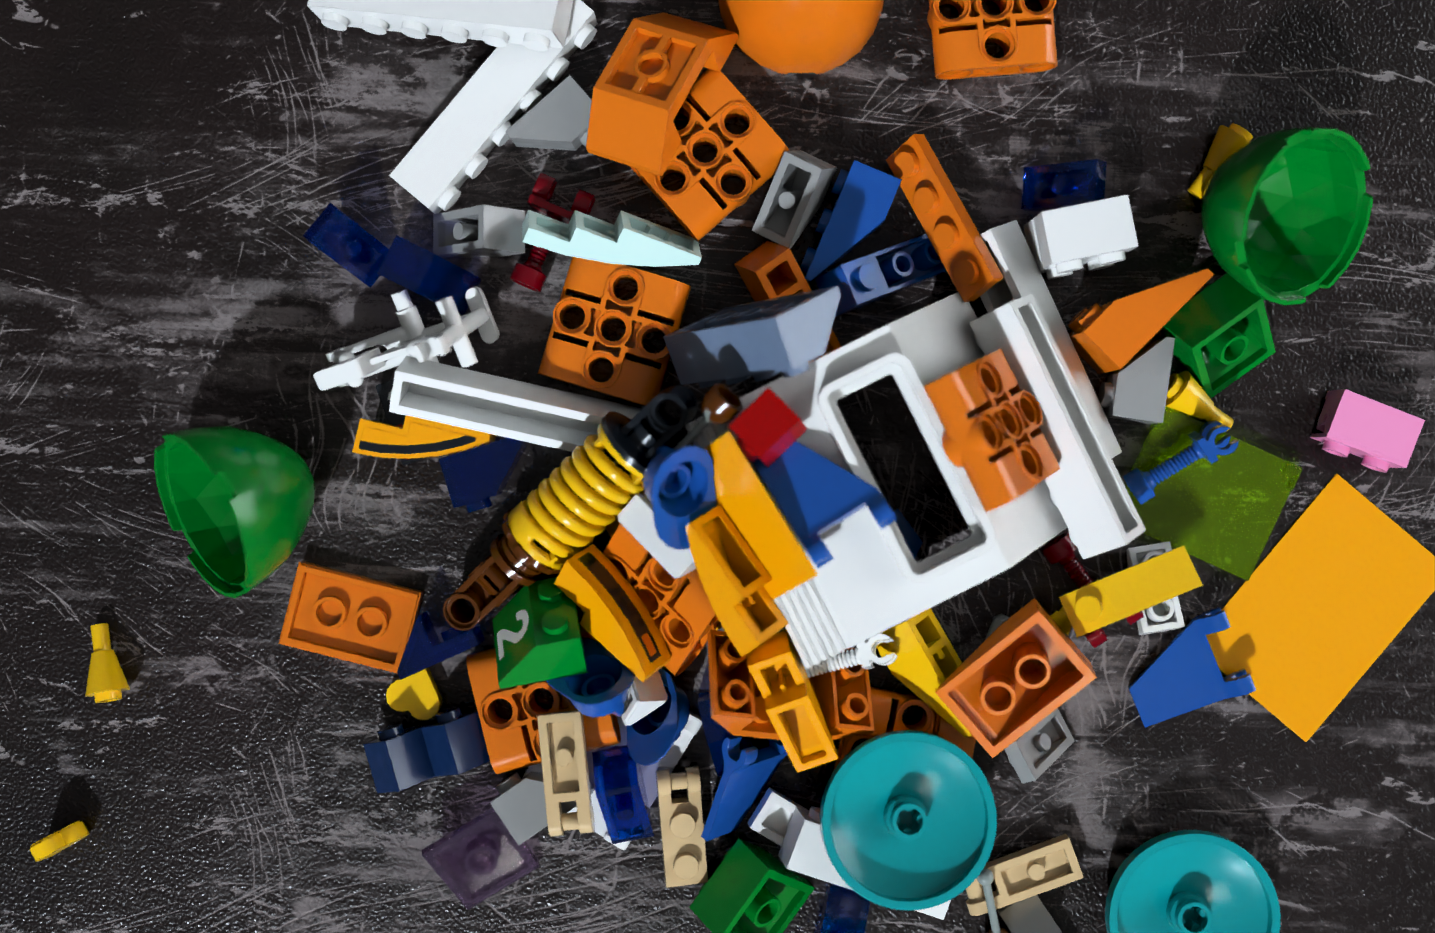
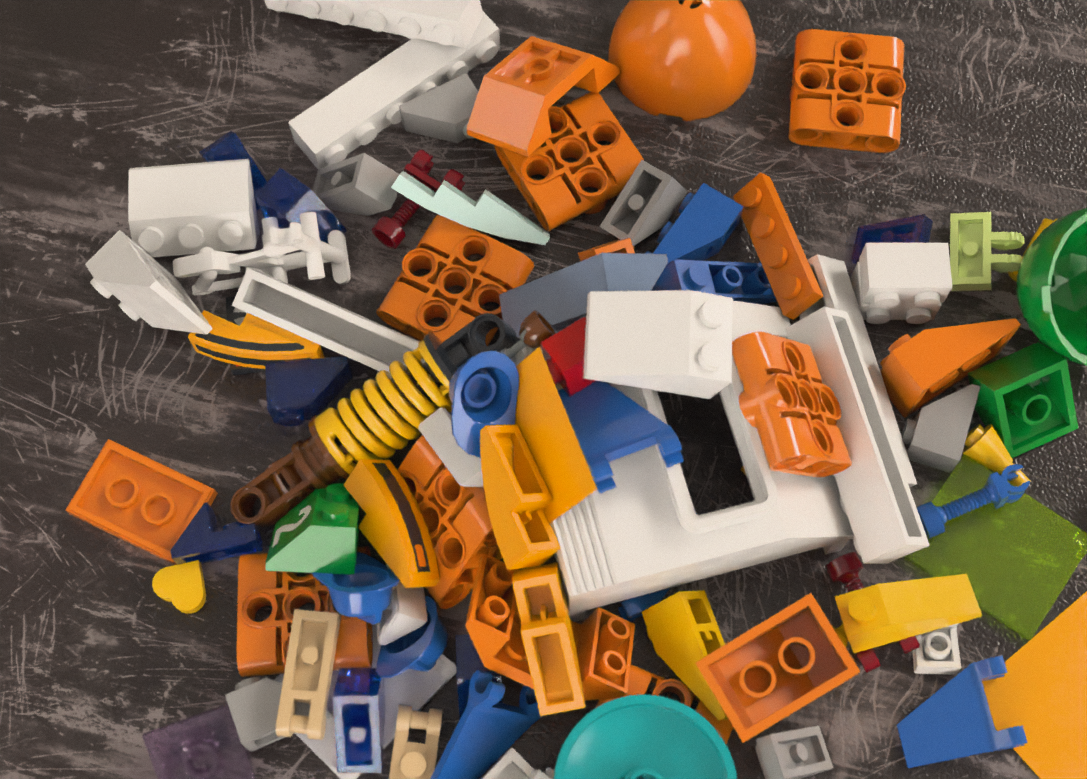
camera: 10 degrees right, 20 degrees down
green piece [154,426,315,598] -> none
dark blue brick [363,707,490,793] -> none
white bar [800,634,898,678] -> none
none -> white slope [85,230,213,335]
none -> white slope [128,159,260,257]
none -> white slope [583,290,733,399]
none -> yellowish green hinge [950,212,1024,291]

